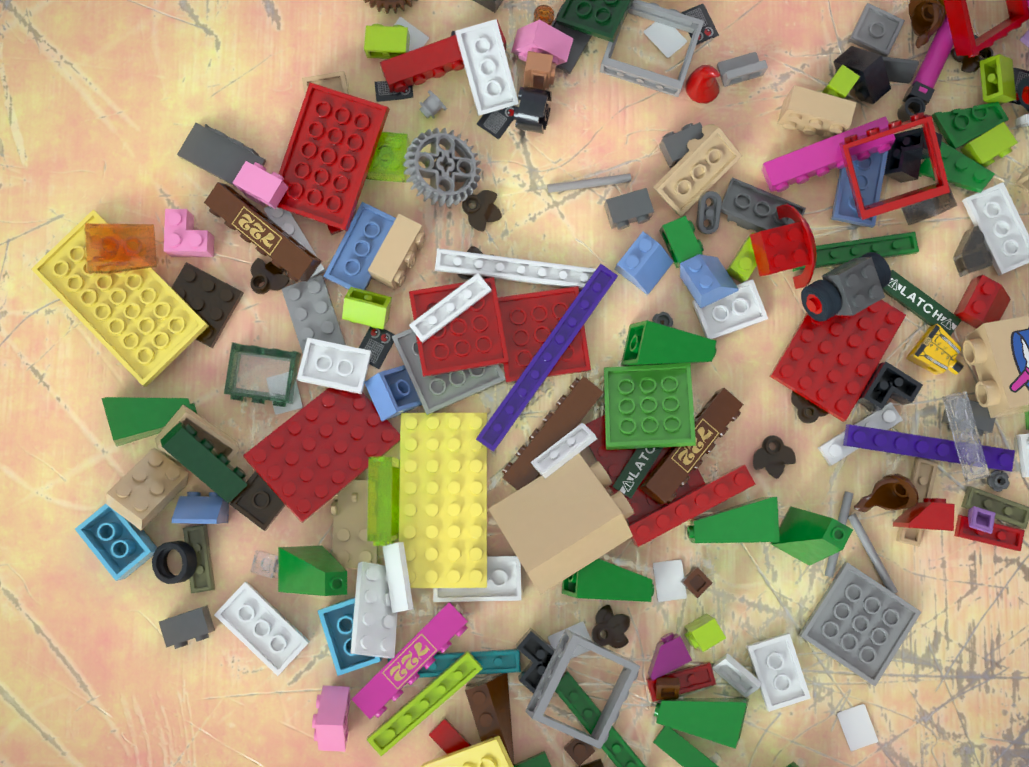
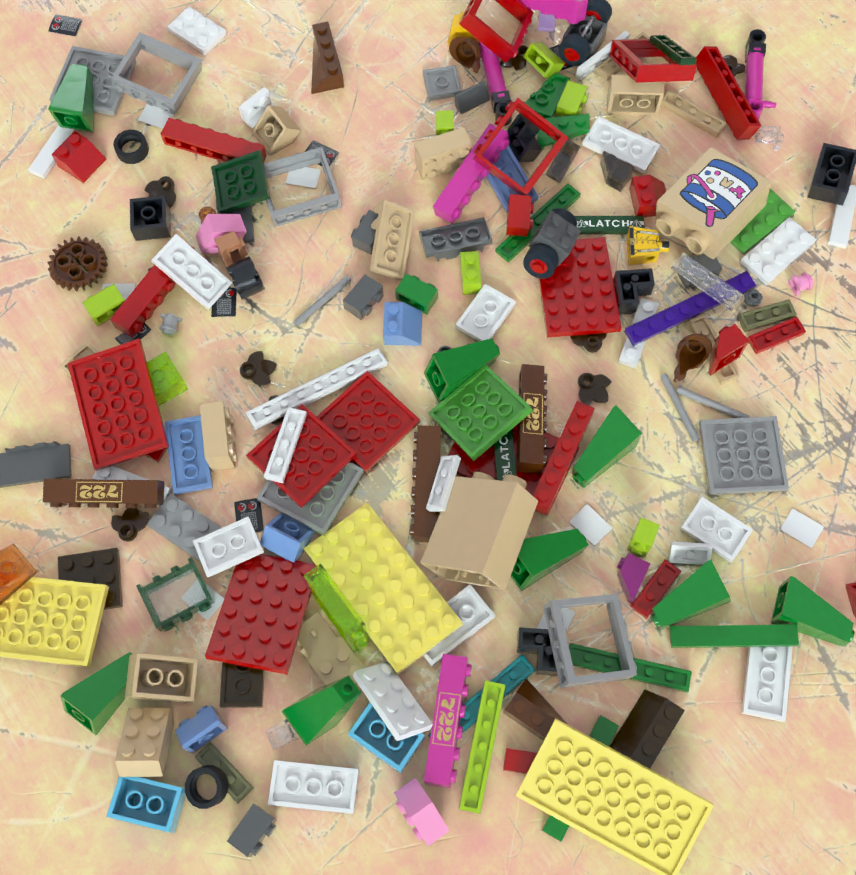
camera: 30 degrees left, 15 degrees down
dark green brick [160,421,248,504] -> none
bright pink brick [164,209,214,257] -> none
bright pink brick [233,161,288,209] -> none
brick [342,287,392,329] -> none
white tile [382,542,414,613] -> none
light grey gear [403,128,482,207] -> none
dark purple plate [476,263,618,452] -> none
reddish brown plate [564,738,595,766] -> none
dark brown plate [592,605,630,648] -> none
reddish brown plate [655,677,680,699] -> none
medium blue slope [680,254,739,308] -> none
reddish brown plate [680,566,713,598] -> none
red hat [685,65,720,104] -> none
dark grey plate [696,191,722,234] -> none
light grey panel [717,52,768,87] -> none
red piece [750,204,817,289] -> none
green slope [771,506,853,566] -> none
black brick [833,46,891,104] -> none
medium lavender slope [968,506,996,534] -> none
none -> red brick [506,194,534,236]

